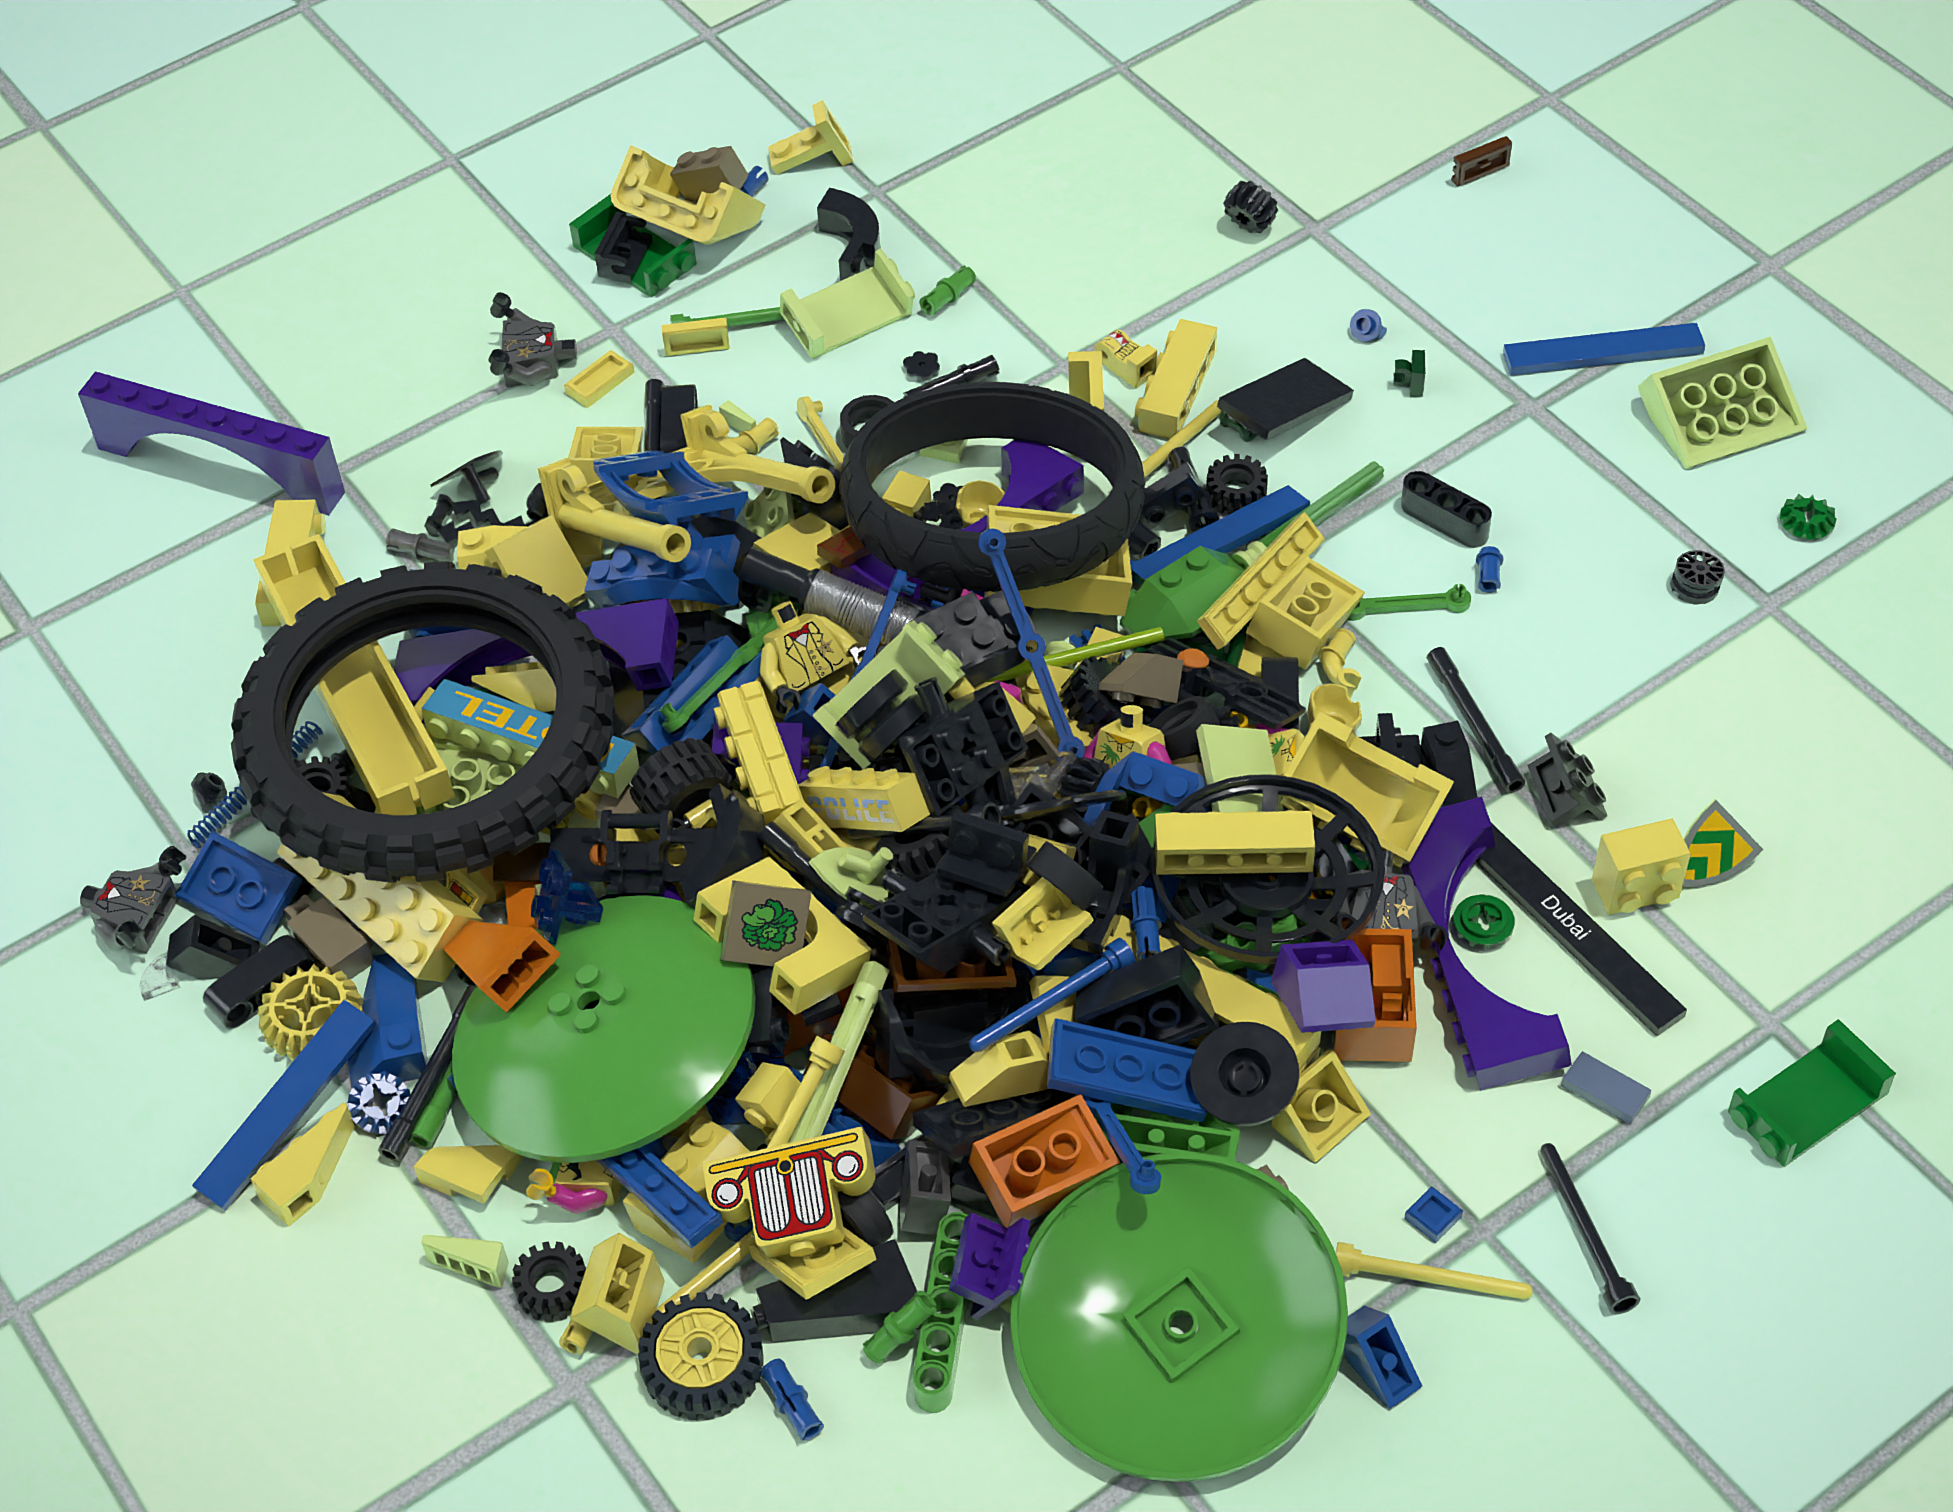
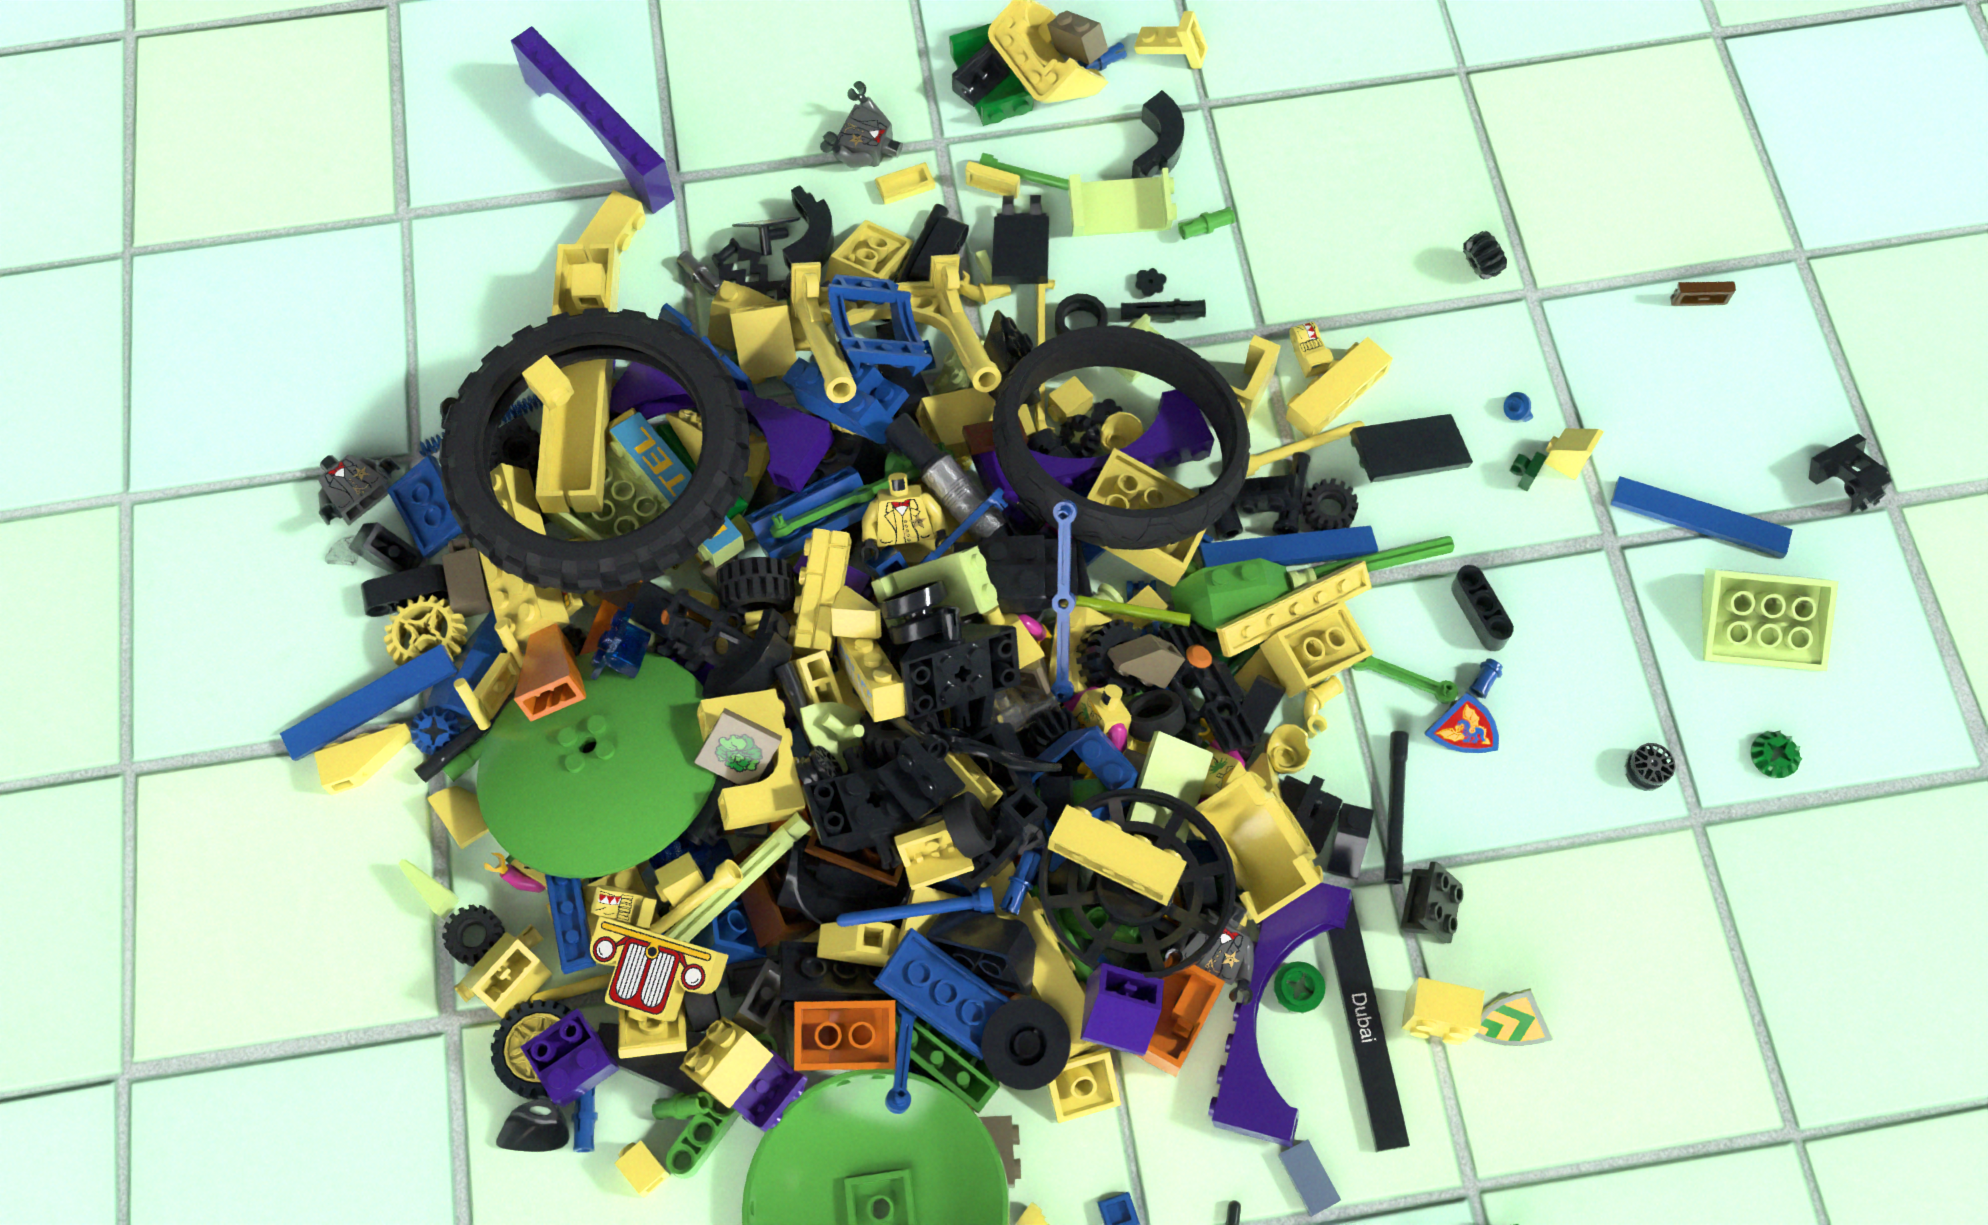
camera: 25 degrees right, 15 degrees up
none -> light yellow plate [454,621,524,730]
none -> black piece [496,1098,570,1152]
none -> dark purple slope [520,1008,620,1108]
none -> light yellow brick [522,355,575,411]
none -> light yellow brick [571,262,606,309]
none -> light yellow leg [590,885,657,928]
none -> light yellow brick [614,1140,670,1198]
none -> light yellow slope [679,1016,774,1108]
none -> black arch [782,185,834,271]
none -> light yellow slope [831,586,881,639]
none -> black tile [992,195,1050,285]
none -> shield [1424,691,1499,753]
none -> light yellow slope [1544,428,1604,480]
none -> black tile [1808,433,1892,513]

